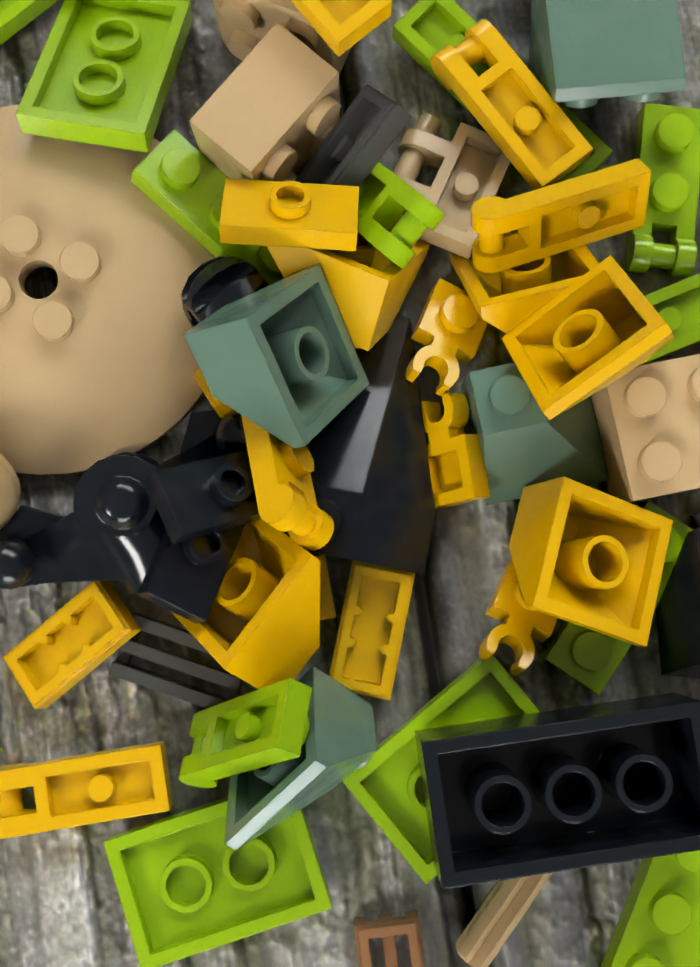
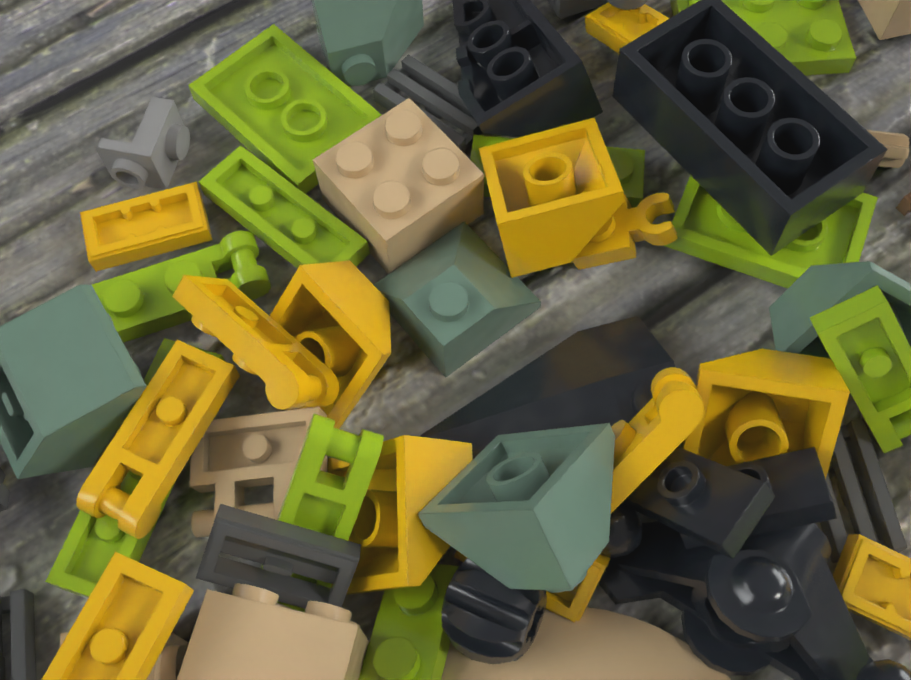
camera: 115 degrees left, 20 degrees down
yellow plate [219,178,359,251] -> none
yellow plate [329,561,415,701] -> none
yellow plate [405,278,488,397] -> none
yellow plate [421,393,491,509] -> none
yellow slope [501,255,674,420] -> none

